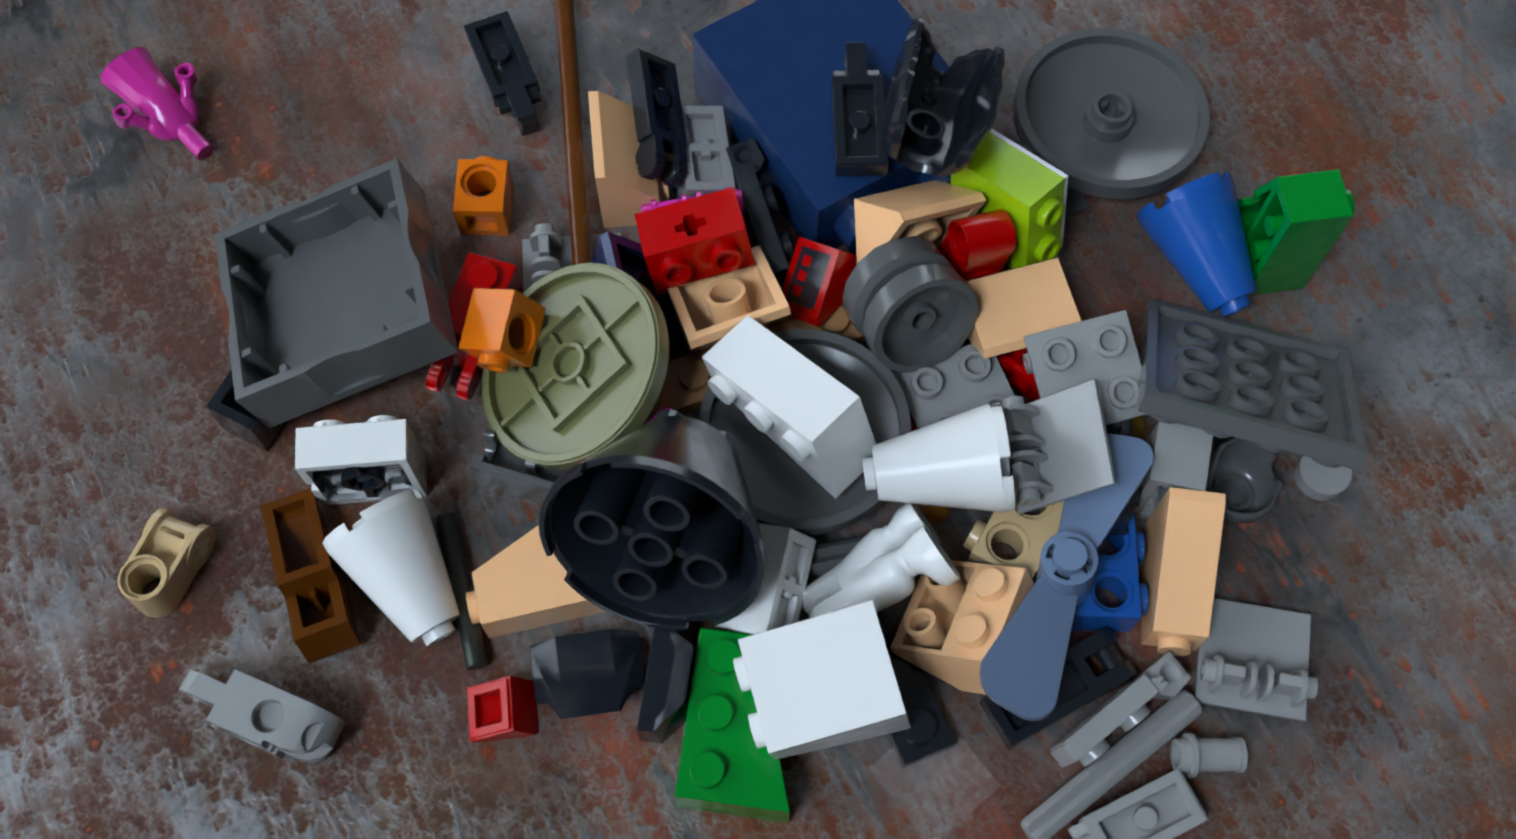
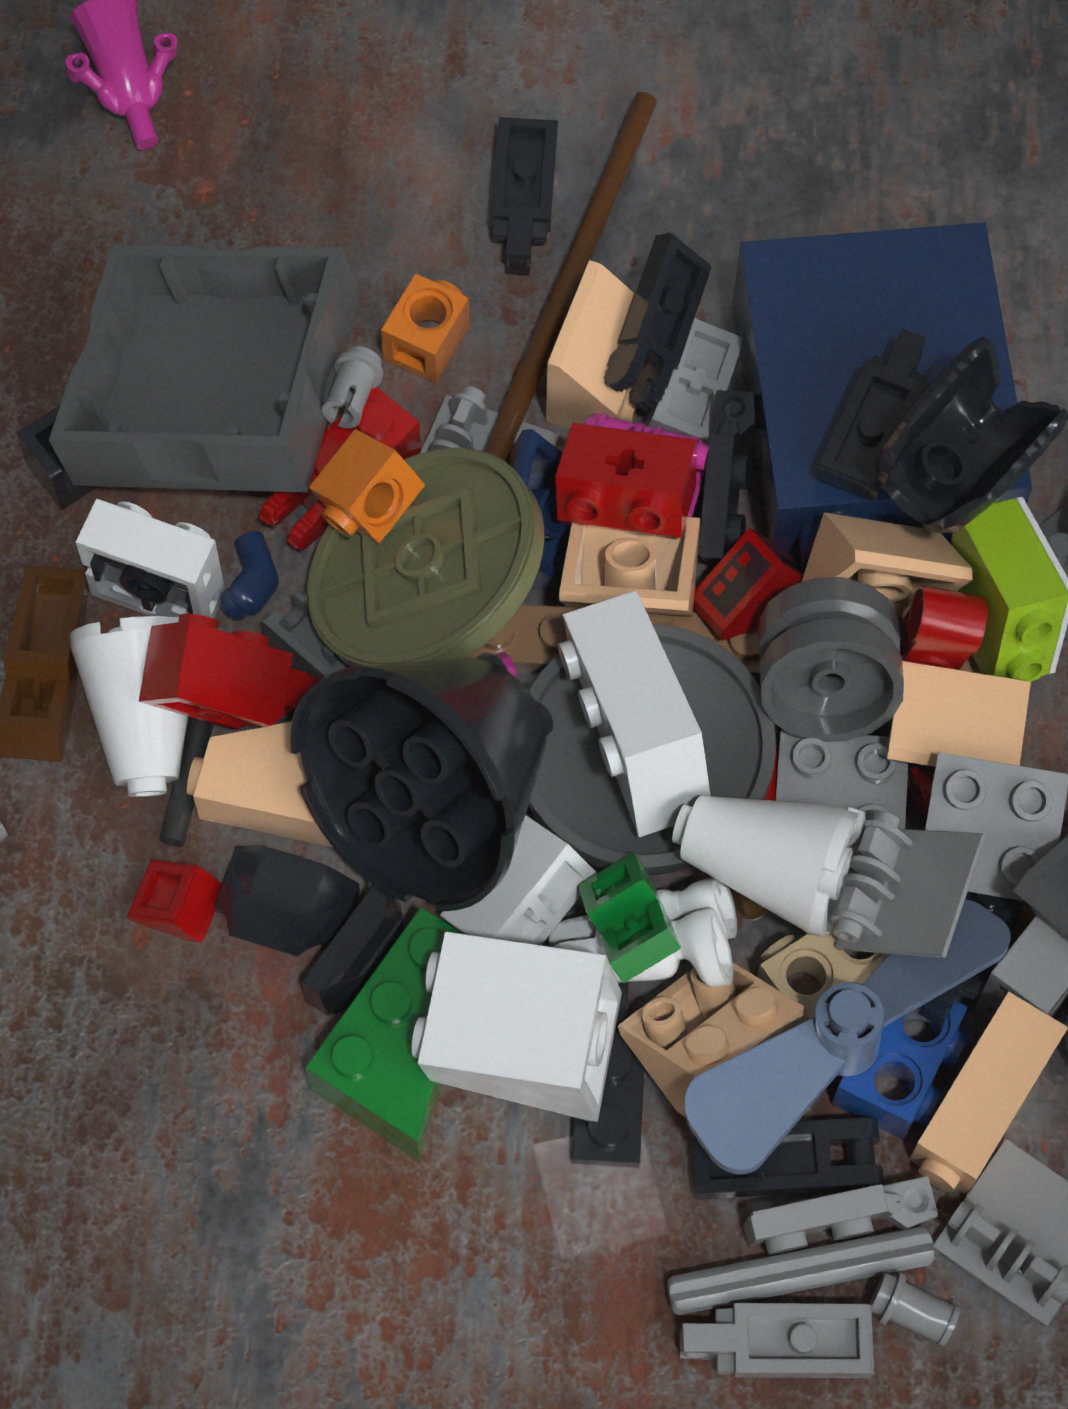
camera: 25 degrees right, 0 degrees up
none -> red hinge [138,614,319,730]
none -> dark blue arm [220,531,279,620]
none -> light grey pin [321,346,384,428]
none -> green slope [578,851,681,983]

